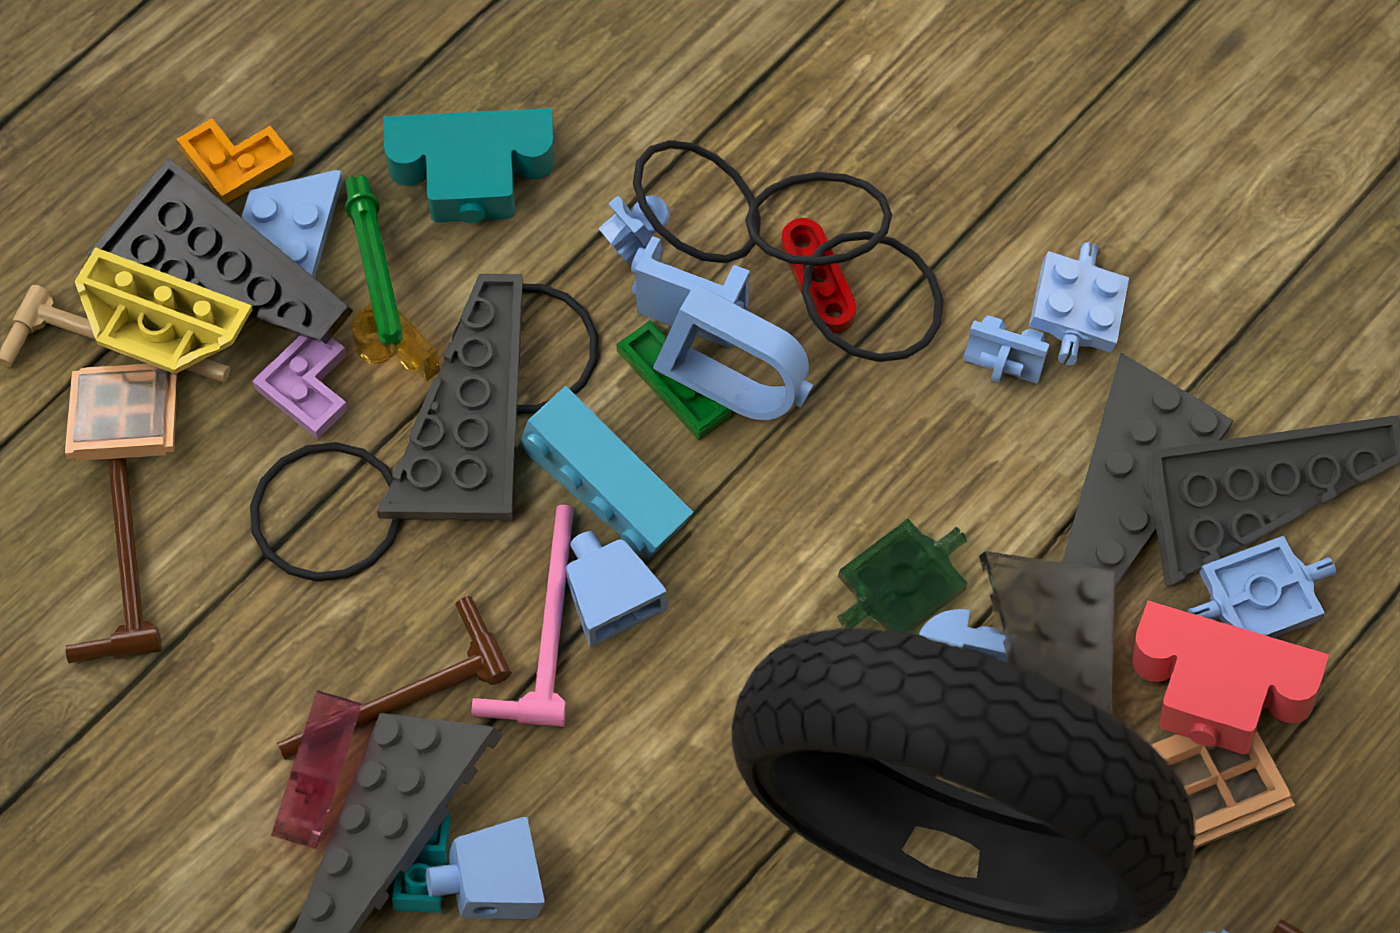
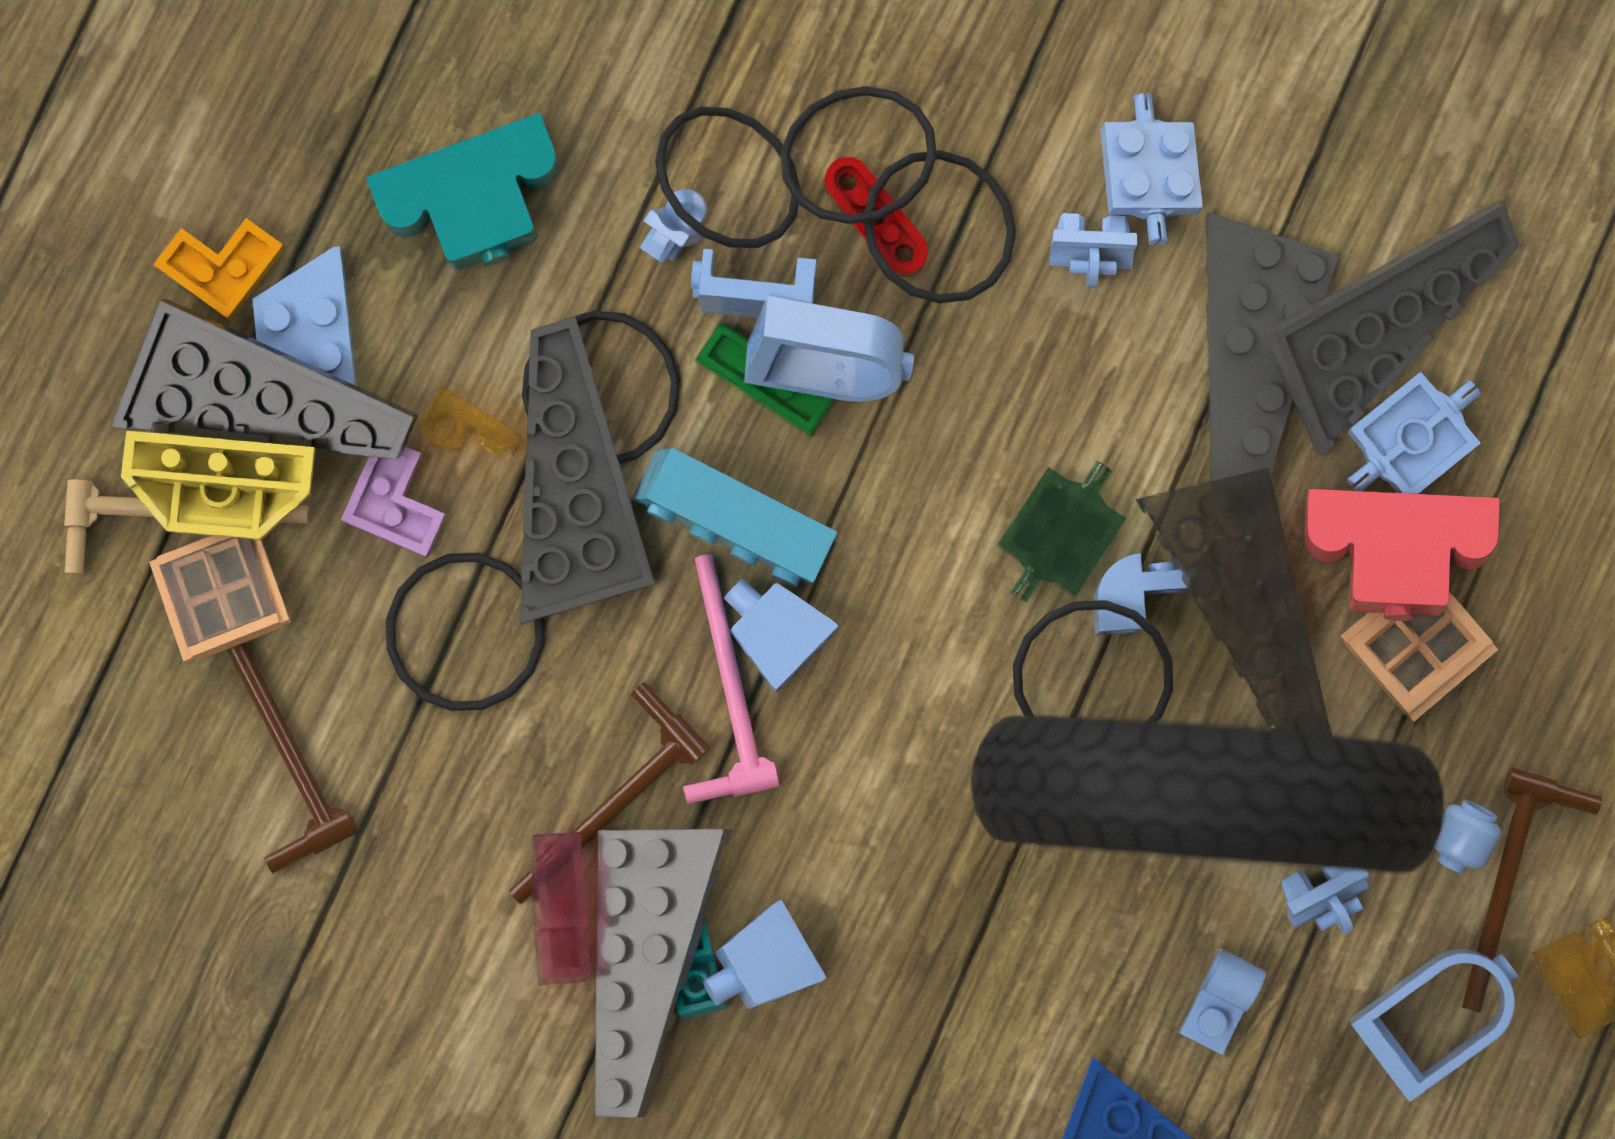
camera: 20 degrees left, 20 degrees up
green axle [345,174,403,347] -> none

